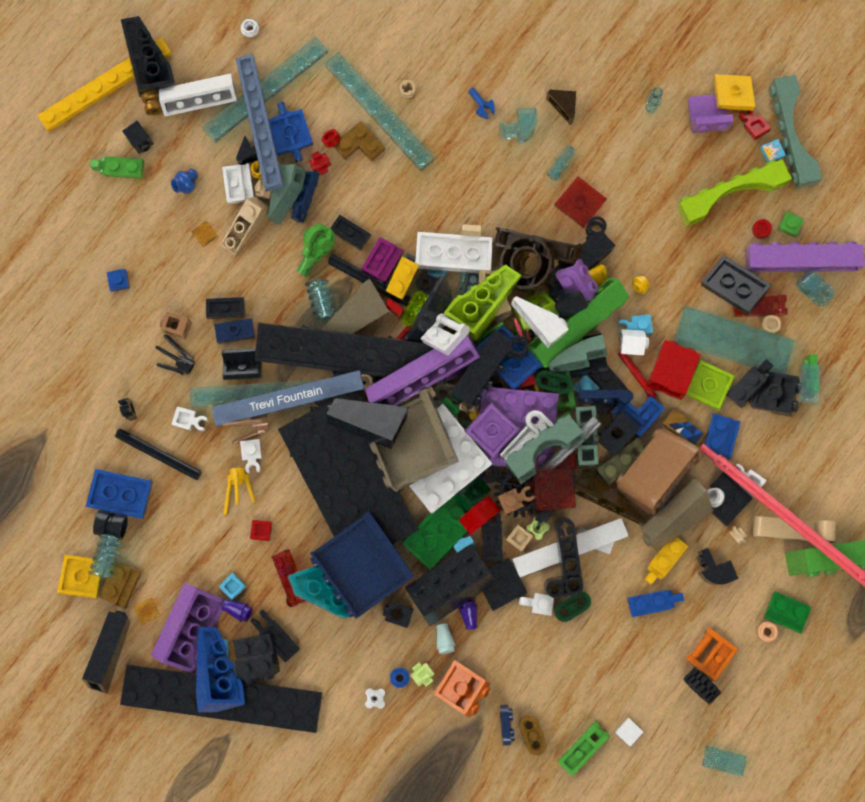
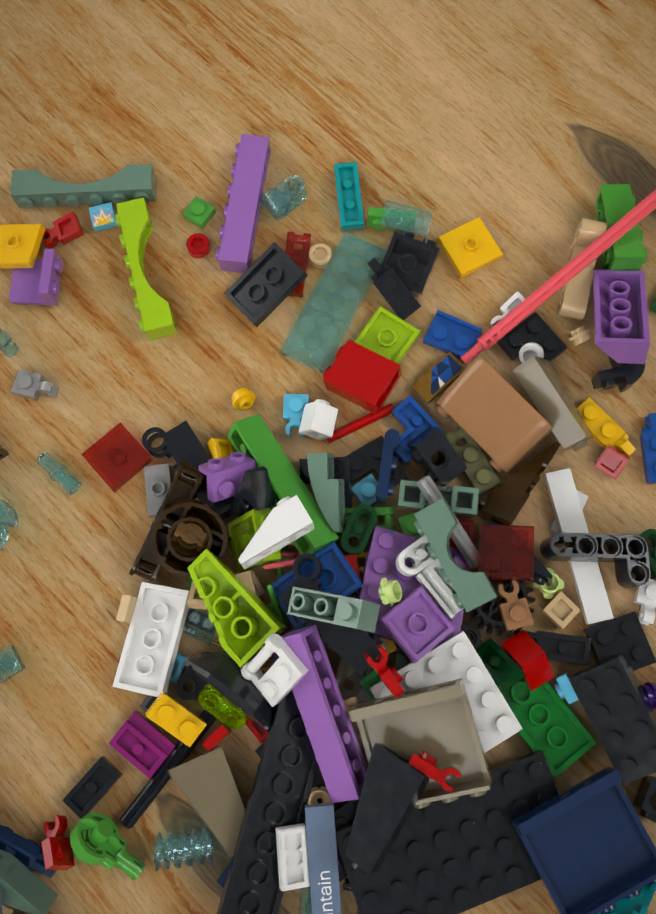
camera: 80 degrees left, 5 degrees down
none -> light grey plate [11,369,59,400]
none -> red plate [41,815,75,870]
none -> light grey plate [144,463,172,517]
none -> white plate [276,823,310,892]
none -> sand green slope [287,587,380,633]
none -> teal plate [334,162,364,231]
none -> red plate [364,644,405,698]
none -> yellowish green plate [379,578,402,607]
none -> red plate [408,750,461,792]
none -> yellow plate [438,217,503,278]
none -> medium lavender slope [593,270,650,364]
none -> tile [593,444,630,480]

